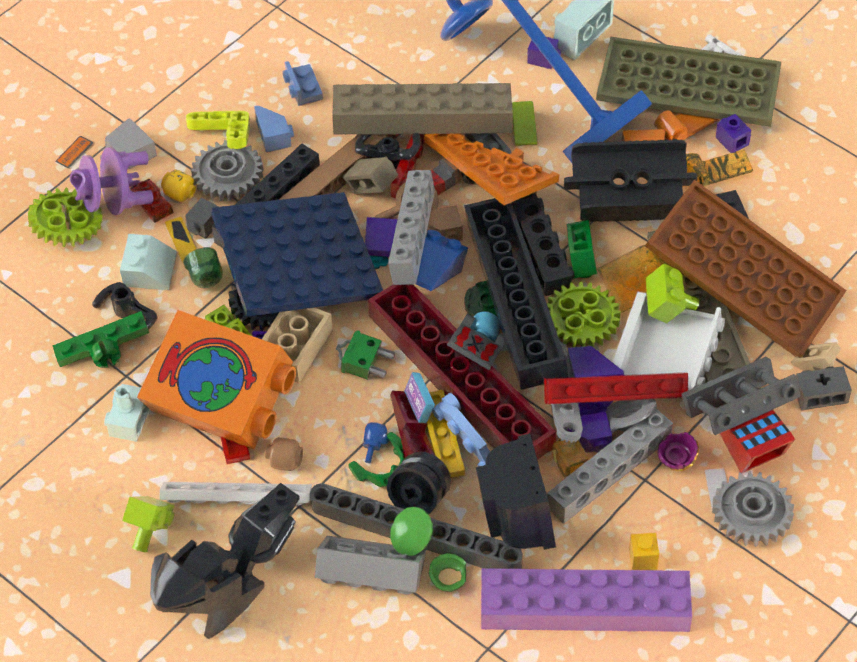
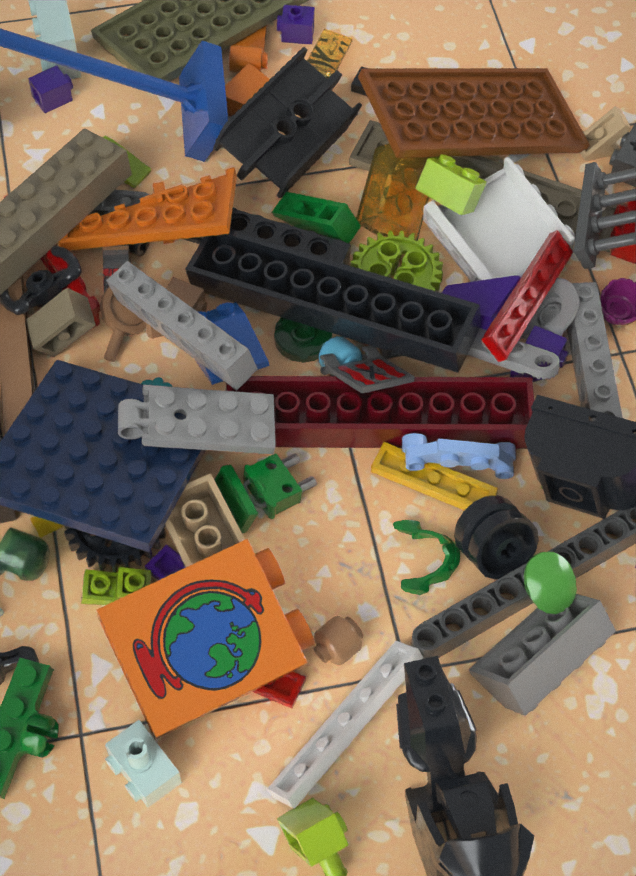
camera: 55 degrees left, 5 degrees up
blue piece [363,422,389,463] -> none
dark purple tile [365,217,398,257] -> none
dark red slope [390,390,435,458] -> none
tile [404,372,435,423] -> none
bright green piece [428,553,466,592] -> none
clear yellow brick [553,439,589,479] -> none
none -> light grey hinge [118,385,276,454]
none -> green tile [214,464,259,533]

